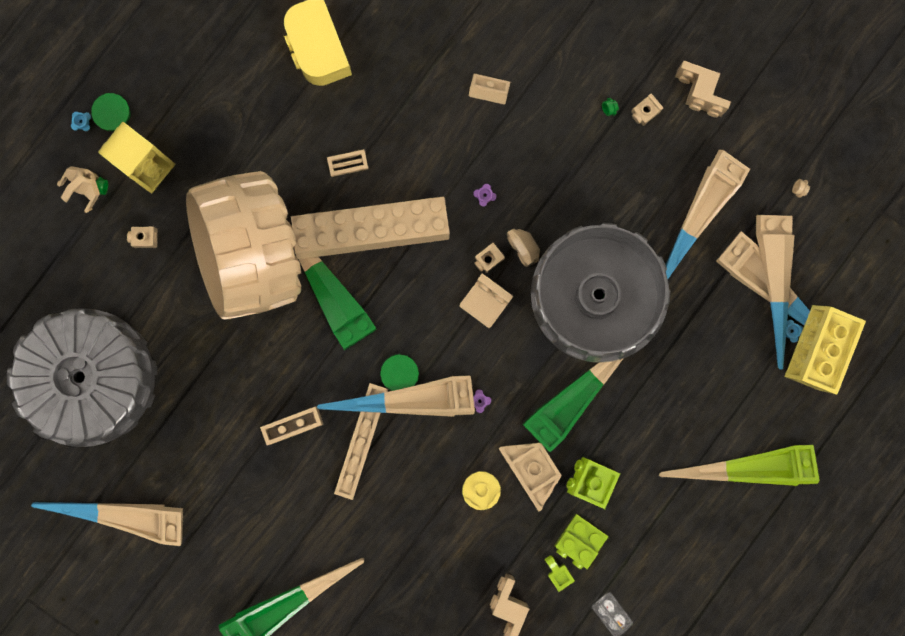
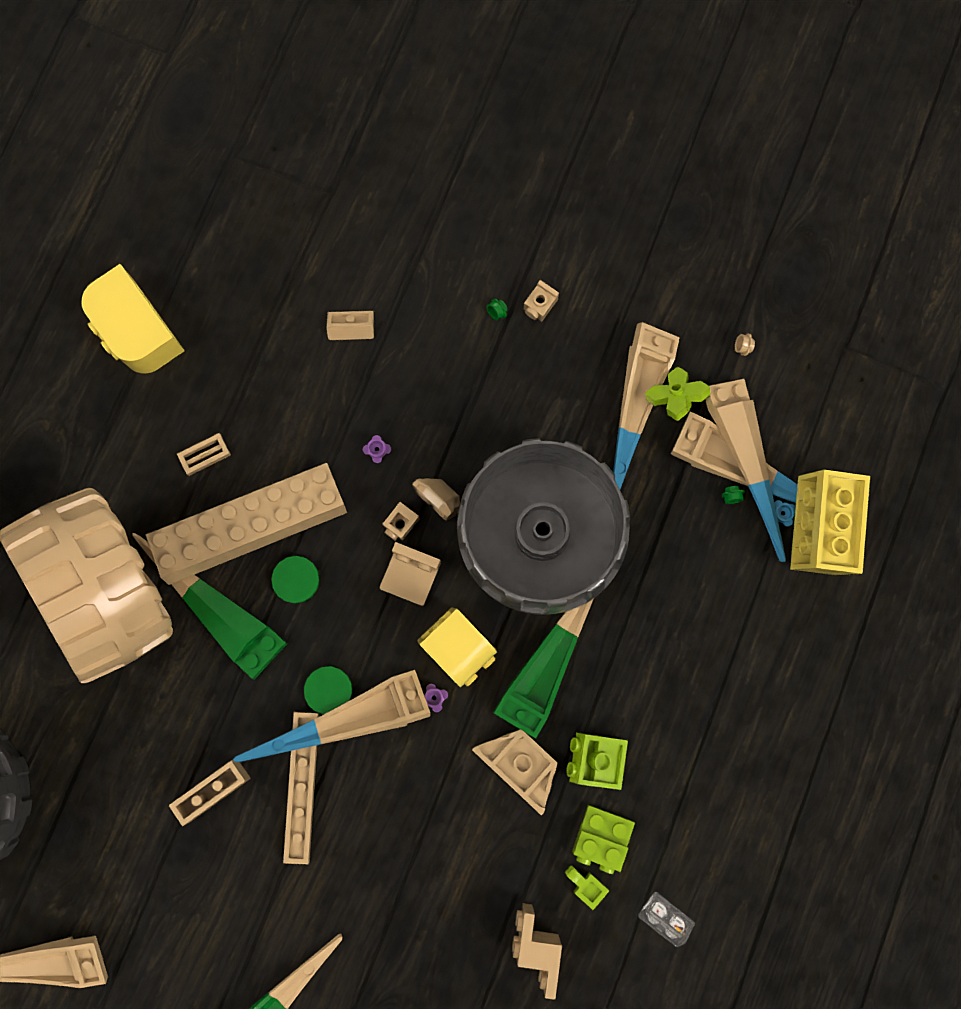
camera: 15 degrees left, 5 degrees down
light yellow tile [462,471,500,510] -> none
lime plate [659,445,820,486] -> none
tan bracket [675,61,731,117] -> none
none -> green tile [271,556,319,603]
none -> light yellow brick [417,607,497,687]
none -> lime plant [645,367,711,421]
none -> green plate [722,486,745,504]

